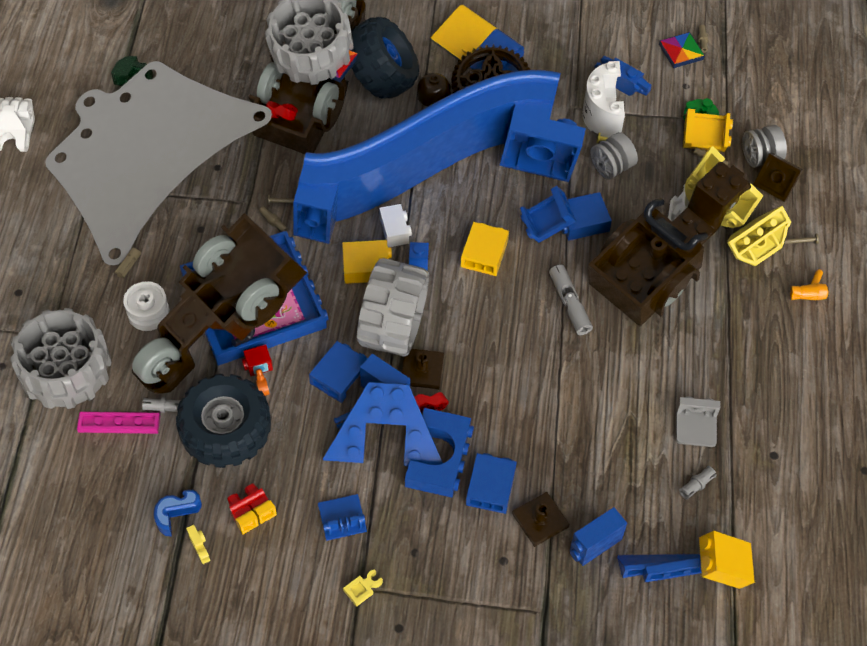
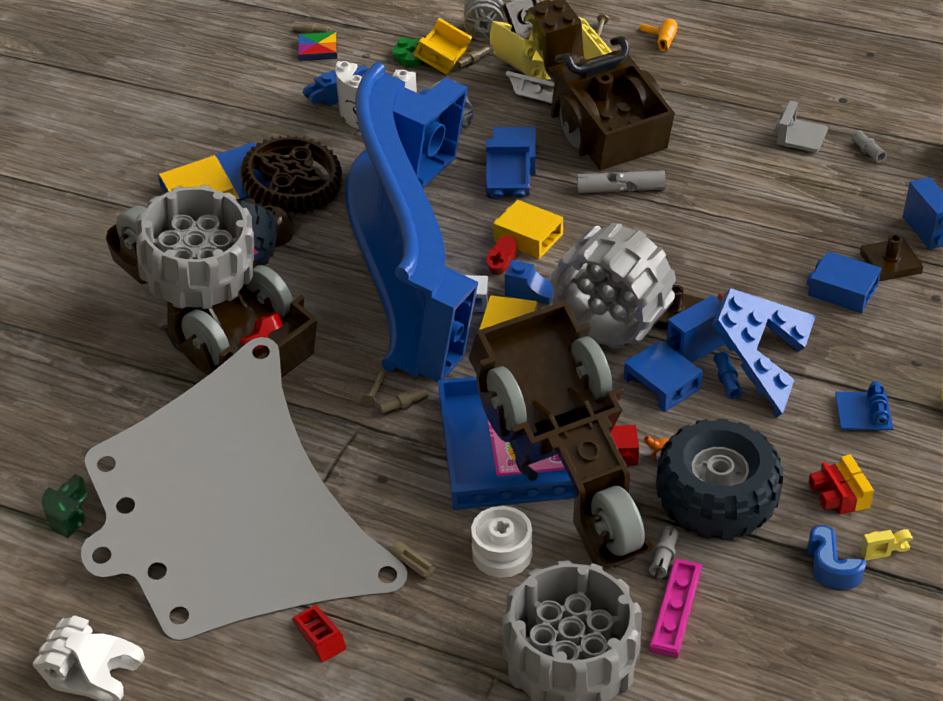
camera: 70 degrees left, 15 degrees down
blue arch [405,408,474,498] -> none
none -> red slope [292,605,346,662]
none -> red piece [486,236,518,275]

